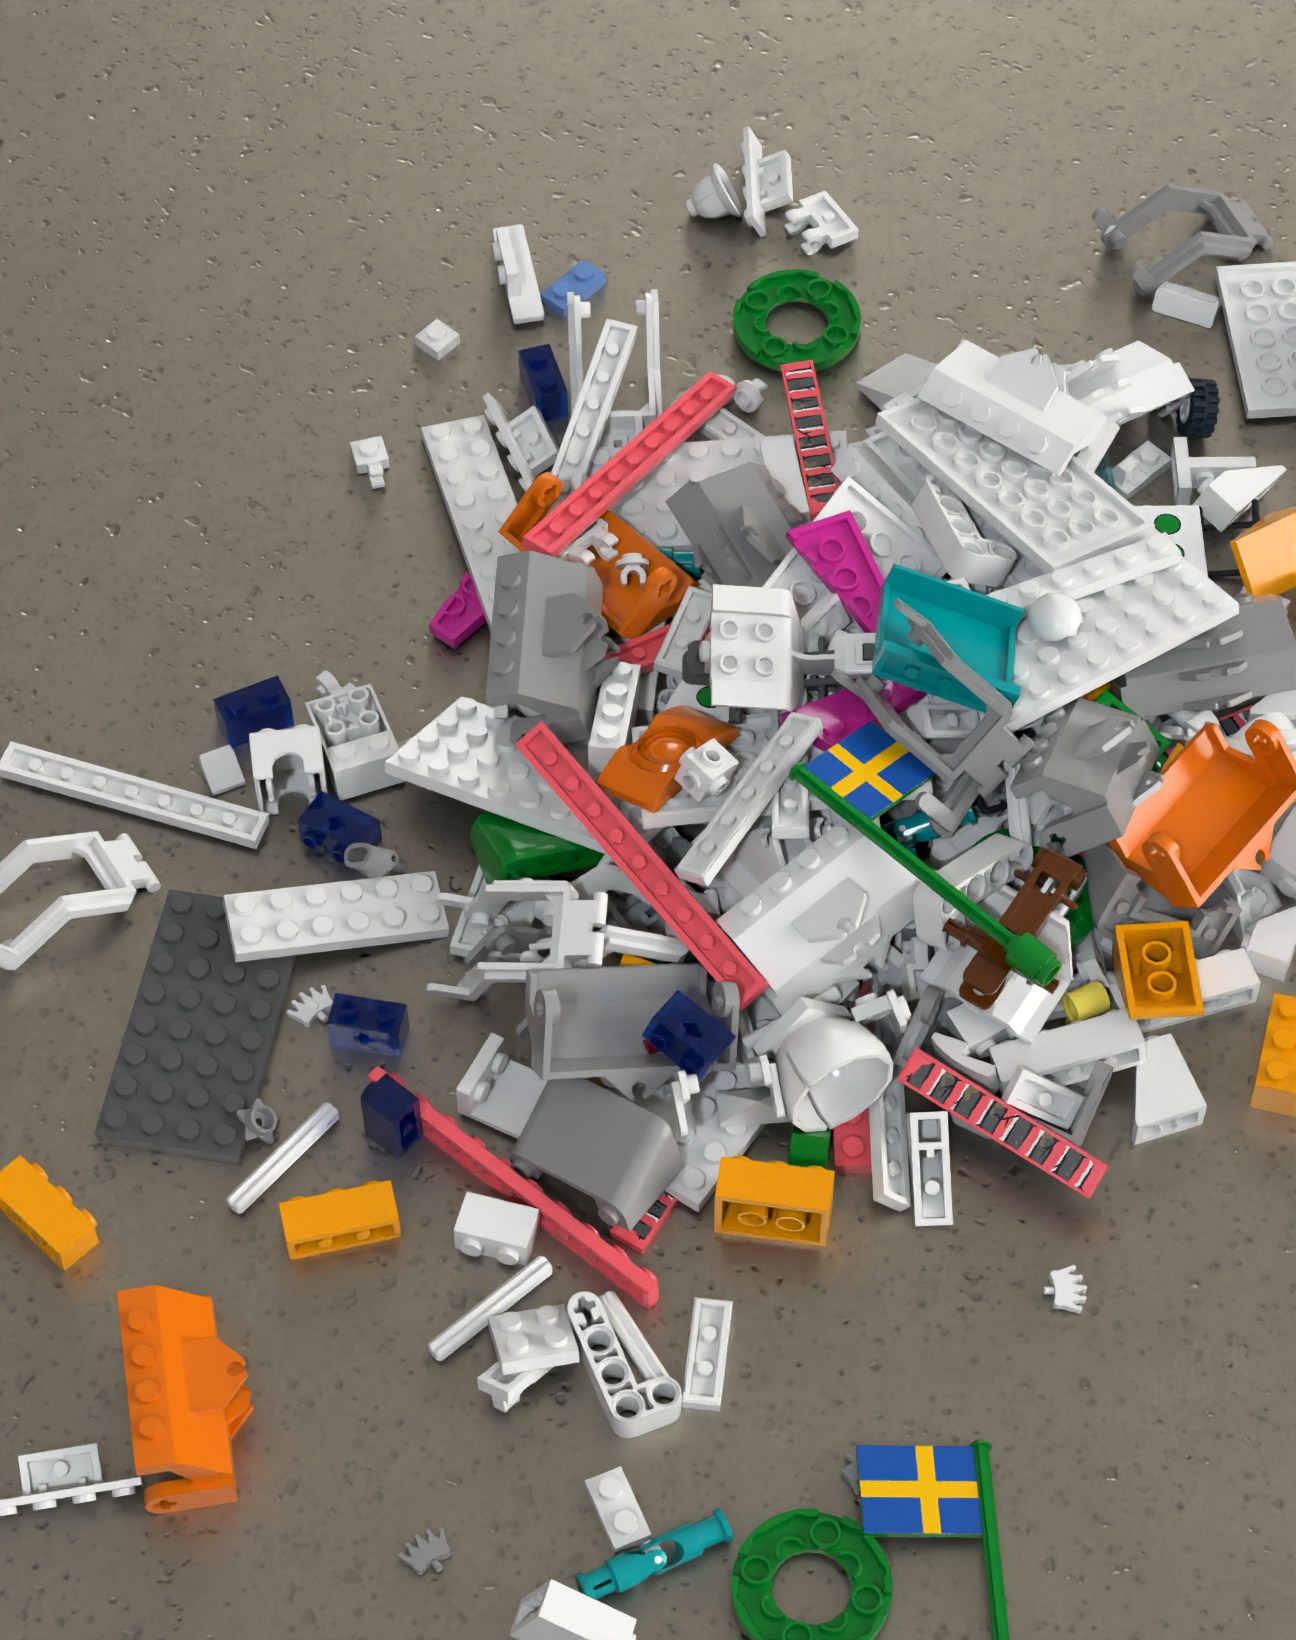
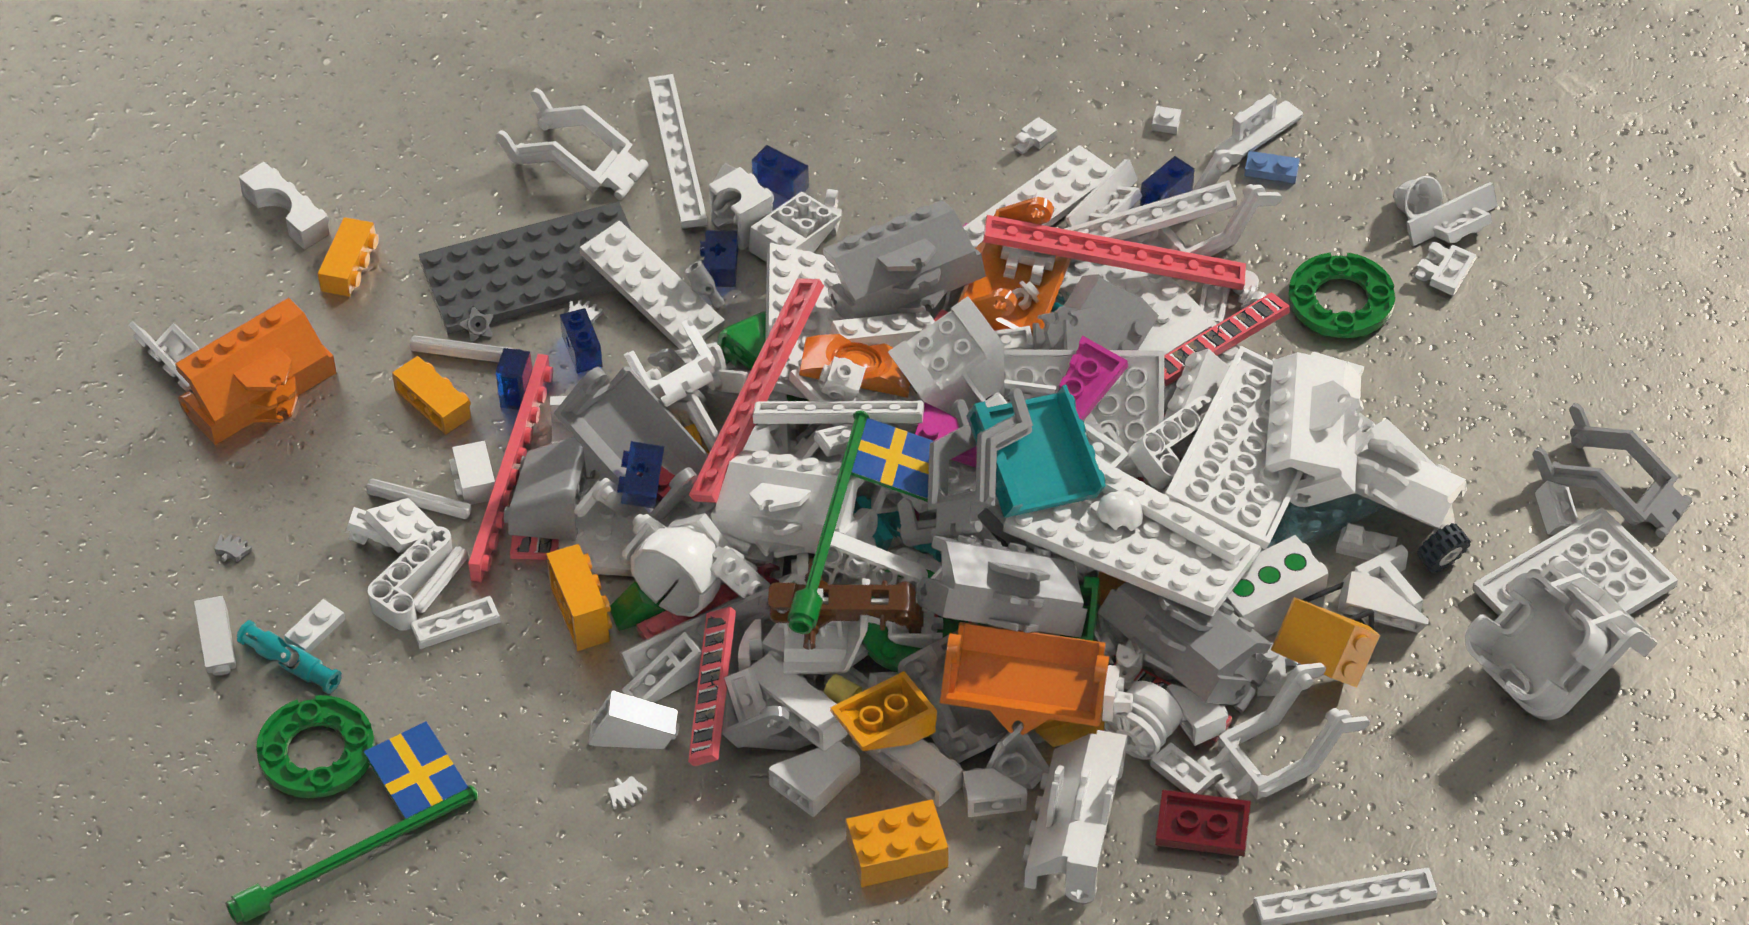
camera: 60 degrees right, 5 degrees down
none -> white slope [588,691,680,749]

